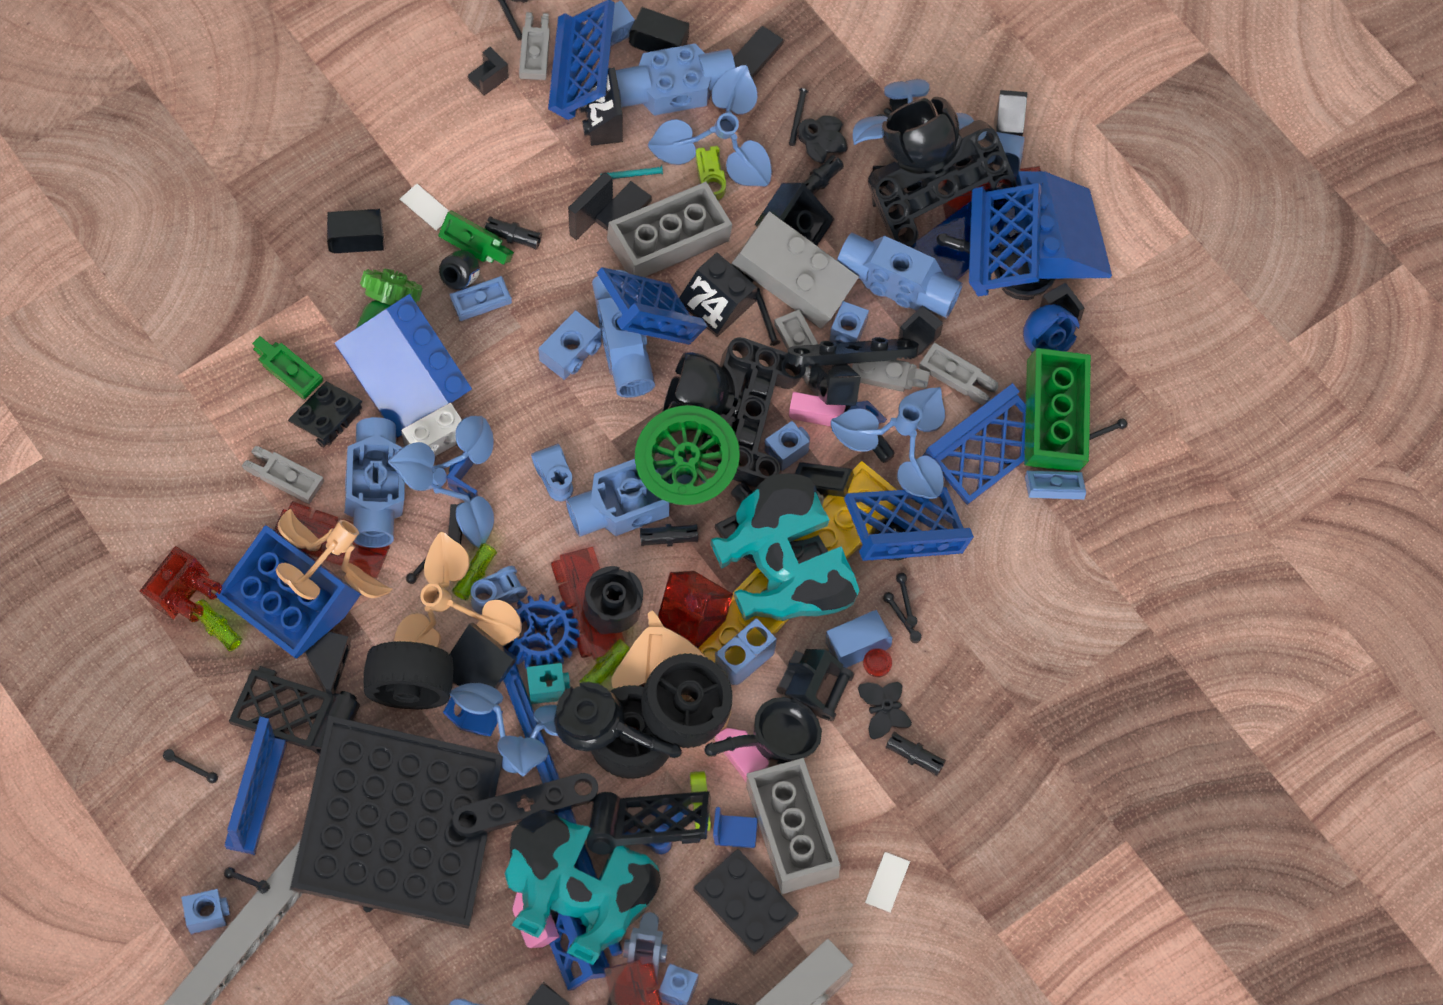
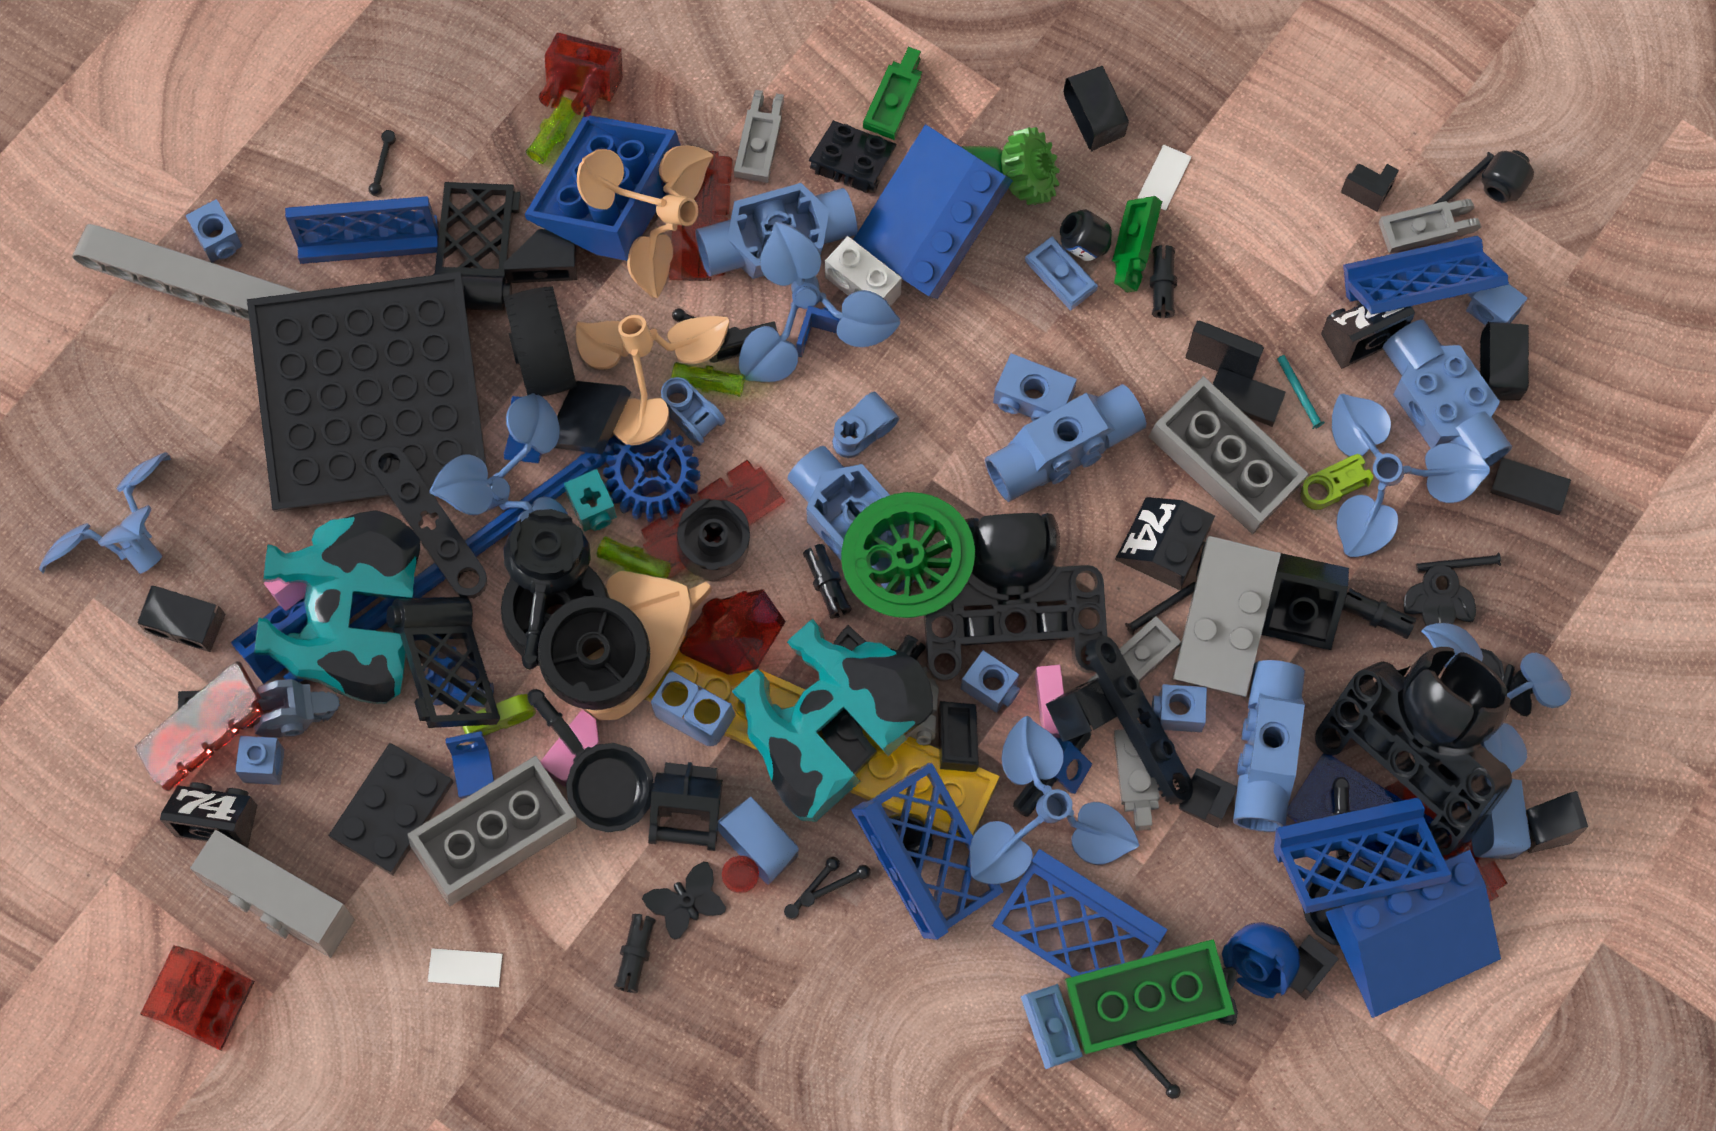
camera: 75 degrees right, 5 degrees up
black hinge [224,867,270,894] -> none
blue fence [596,267,708,345] -> none
light grey hinge [919,342,999,405] -> none

